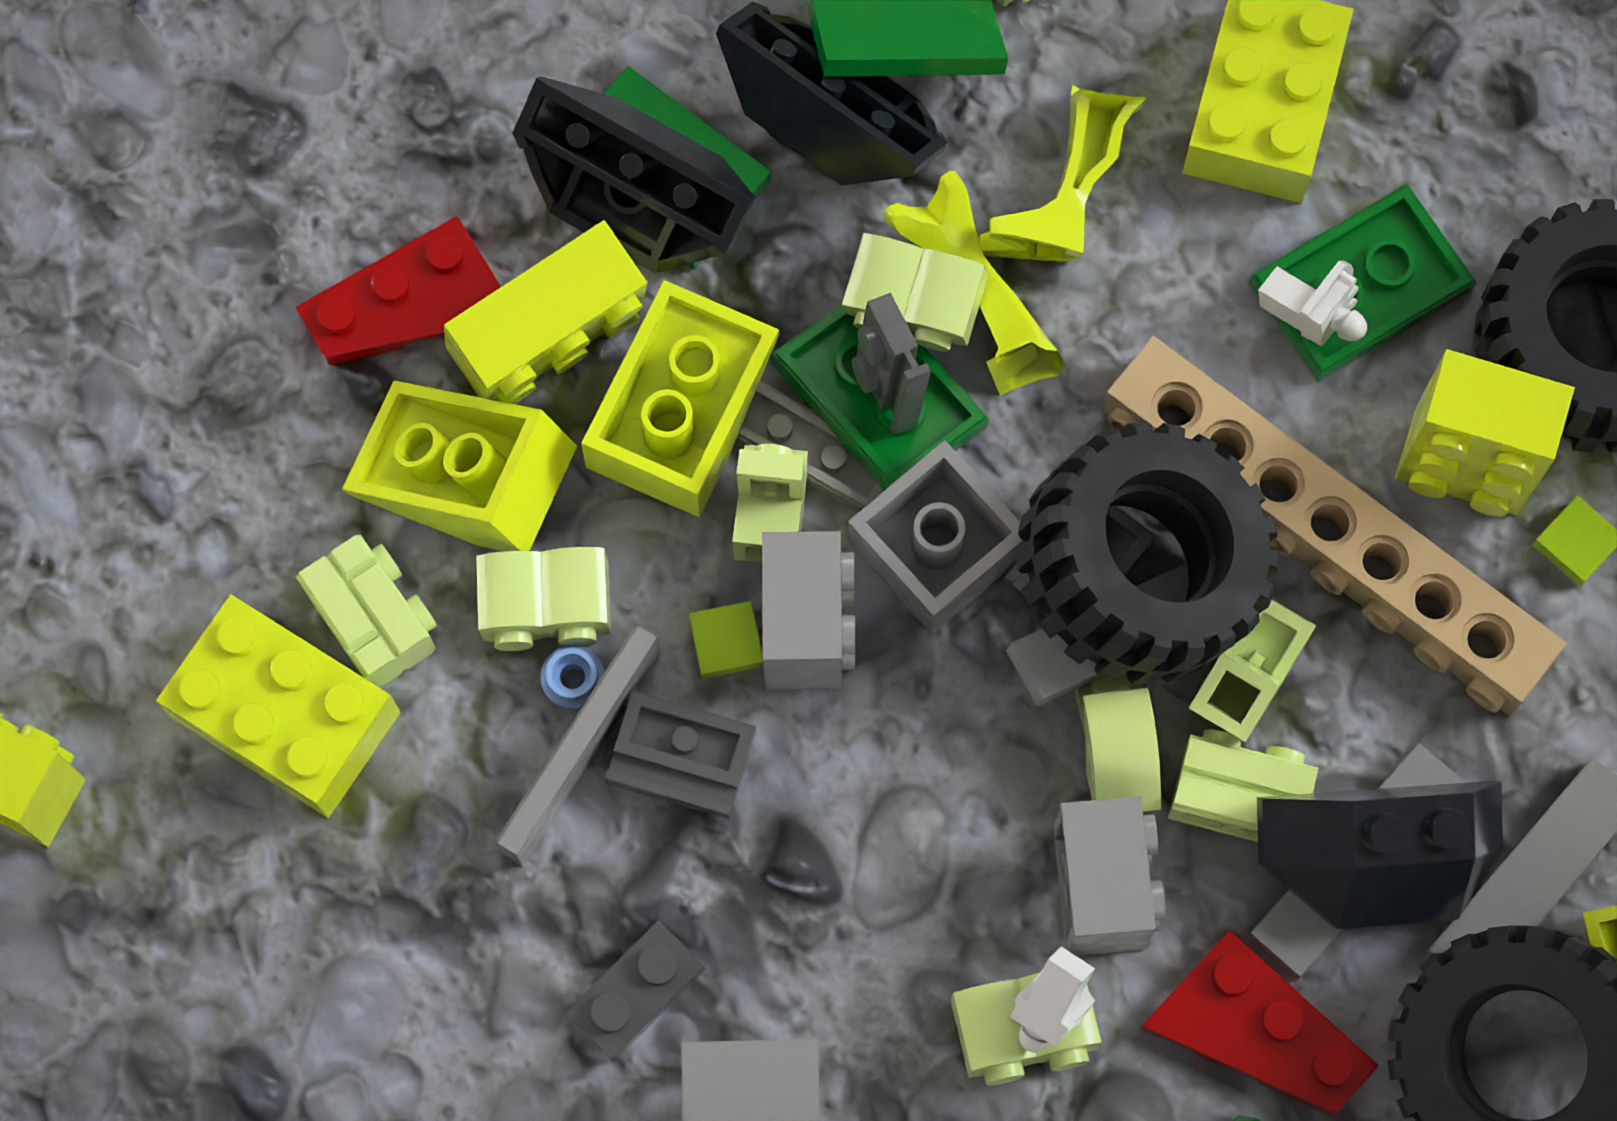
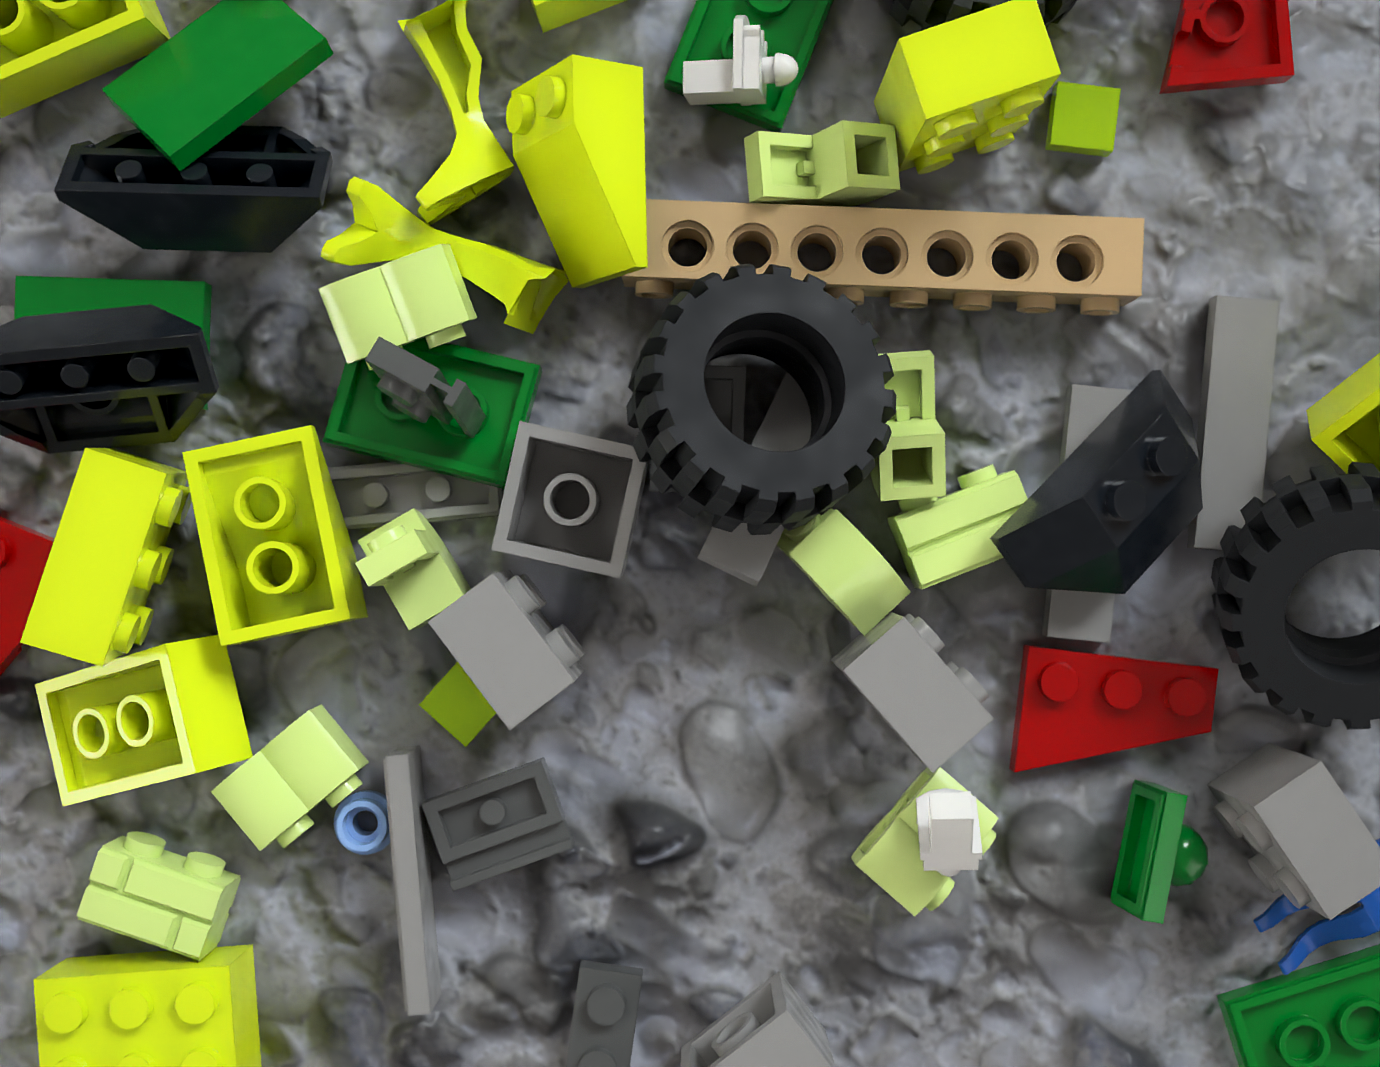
camera: 35 degrees left, 15 degrees up
none -> neon yellow slope [506,54,648,288]
none -> yellowish green brick [744,120,900,207]

